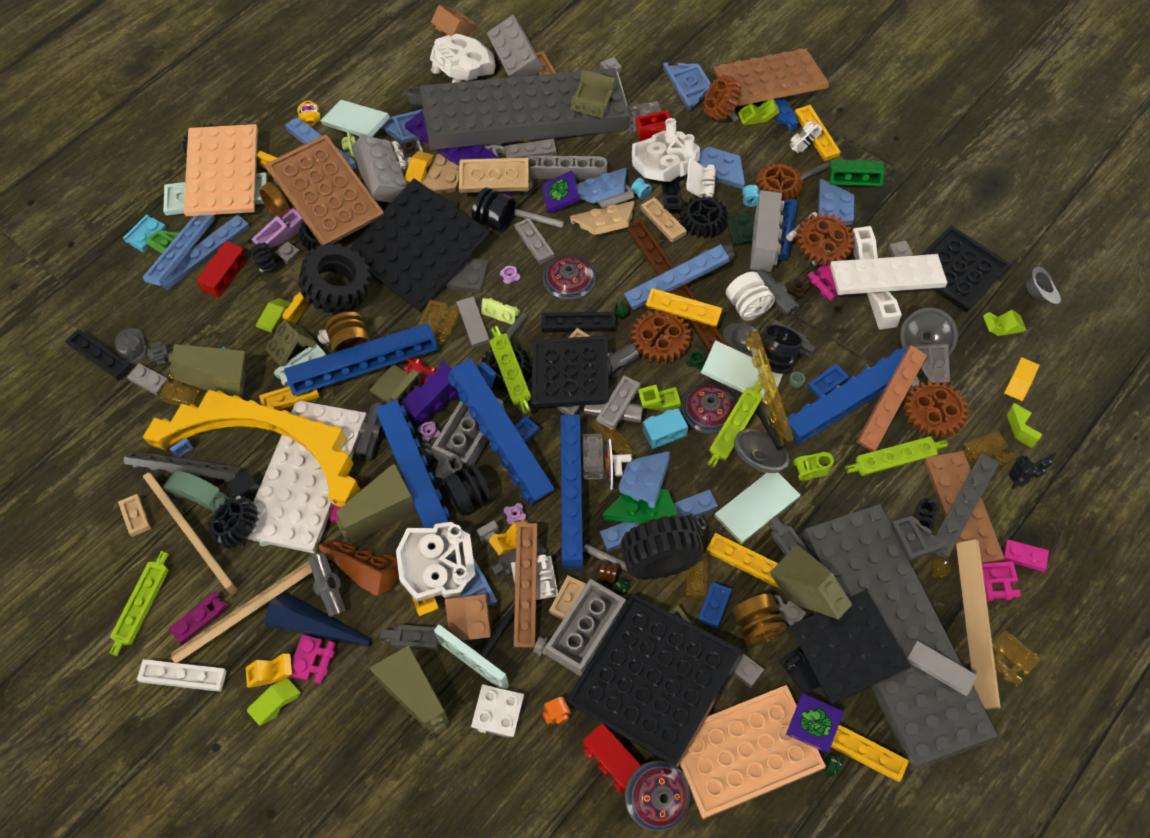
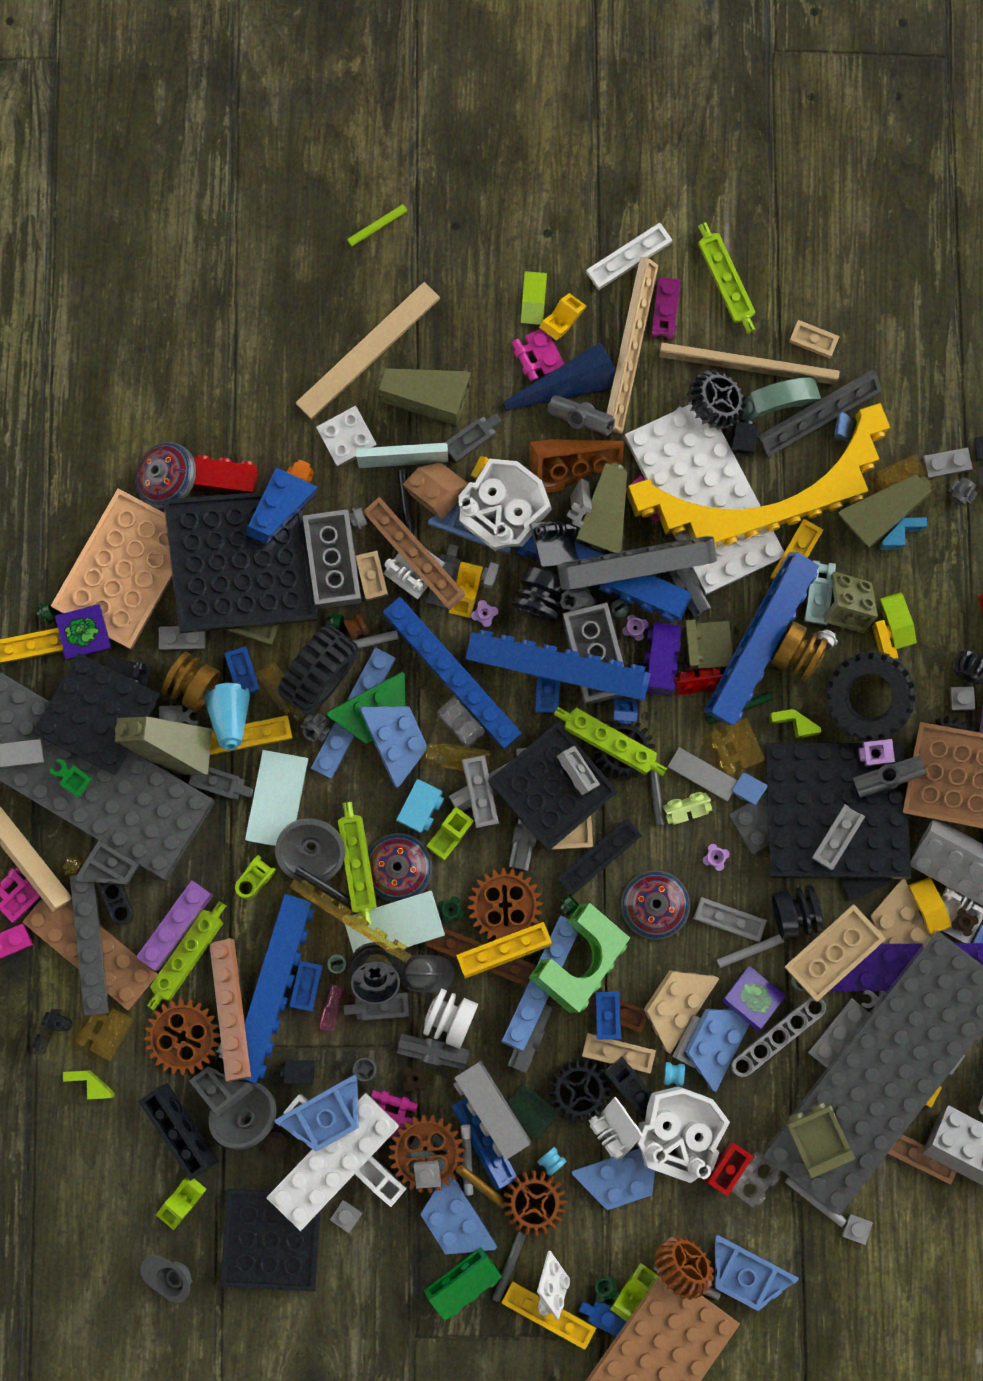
camera: 135 degrees right, 20 degrees up
white shield [604,439,631,489] -> none
yellow slope [1004,357,1040,401] -> none
none -> green plate [49,759,93,798]
none -> medium lavender brick [137,880,214,971]
none -> black brick [138,1083,219,1181]
none -> medium azure cone [204,683,250,750]
none -> blue wedge [246,468,318,544]
none -> medium blue wing [274,1075,359,1152]
none -> black brick [280,1059,315,1085]
none -> tan tile [296,282,440,420]
none -> clear pink axle [320,984,345,1032]
none -> dark grey wheel [353,1058,377,1081]
none -> light grey plate [414,1161,441,1189]
none -> pearl gold bar [456,1165,507,1209]
none -> arch [529,903,630,1013]
none -> black hinge [530,521,579,567]
none -> dark grey beam [557,536,717,590]
none -> light grey plate [557,746,600,795]
none -> light grey hinge [567,478,592,528]
none -> dark green plate [594,1276,619,1303]
none -> blue plate [595,992,621,1040]
none -> medium blue slope [732,773,768,805]
none -> lime slope [768,709,821,739]
none -> light grey hinge [812,804,865,871]
none -> dark grey piece [853,755,927,798]
none -> lavender brick [859,739,895,766]

